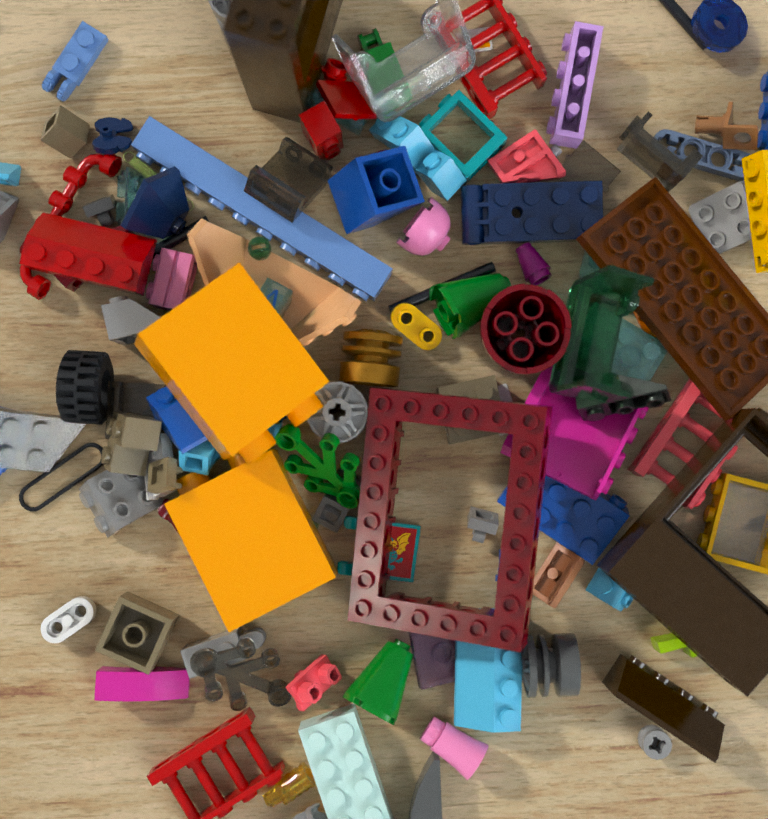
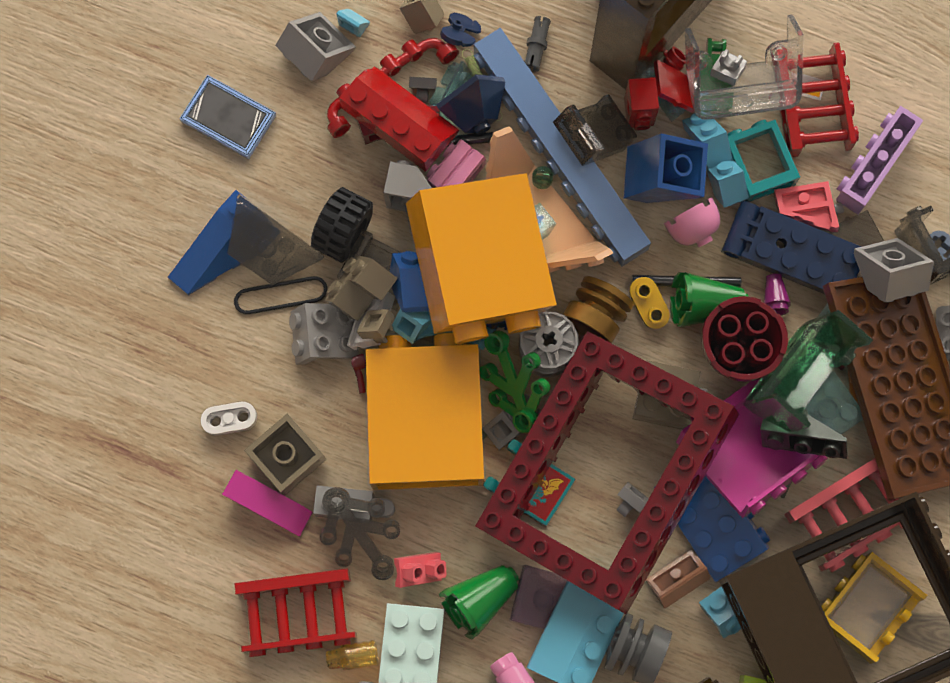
camera: 30 degrees right, 10 degrees down
none -> dark grey pin [525,16,551,72]
none -> light grey tile [710,49,747,86]
none -> light grey slope [854,238,934,302]

